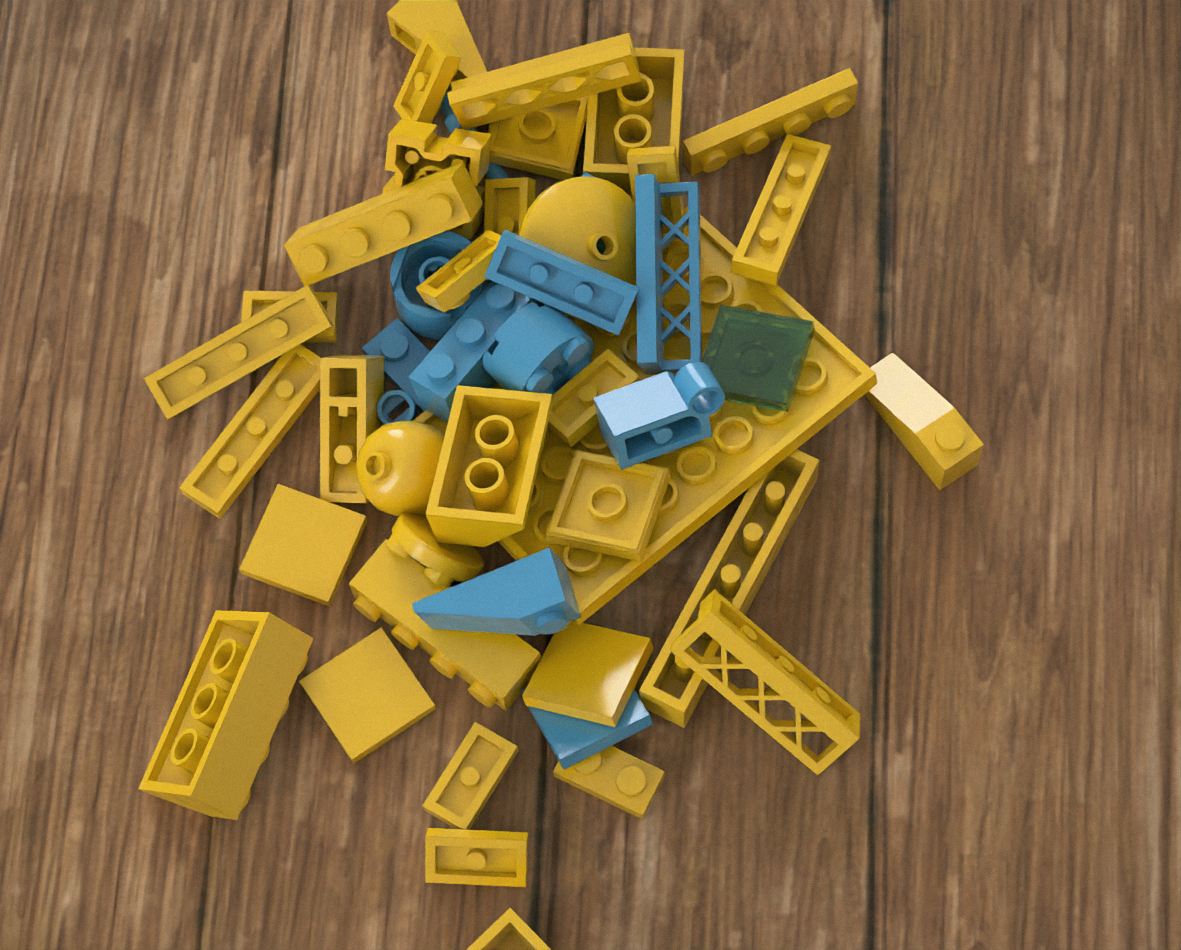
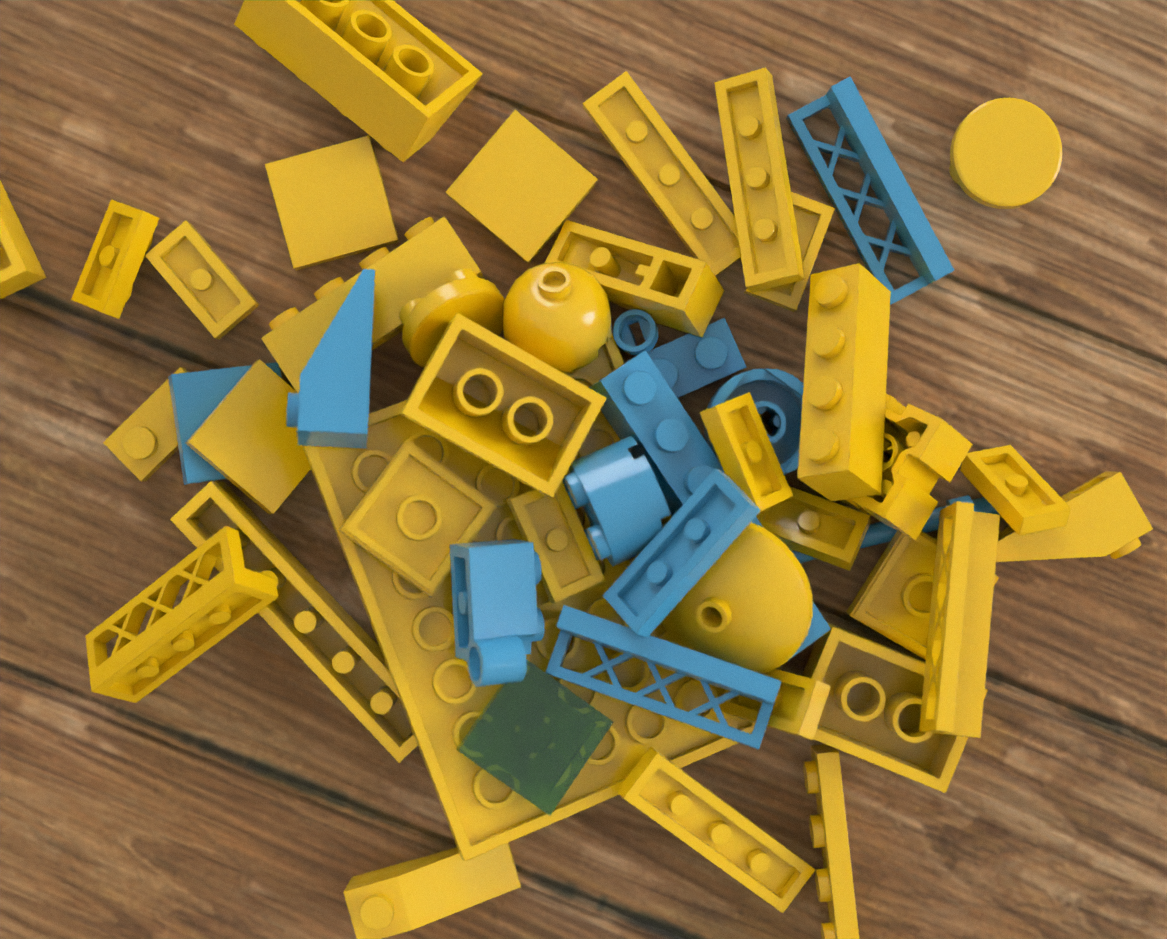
camera: 110 degrees right, 20 degrees up
none -> dark azure fence [786,76,955,305]
none -> yellow tile [949,98,1062,209]

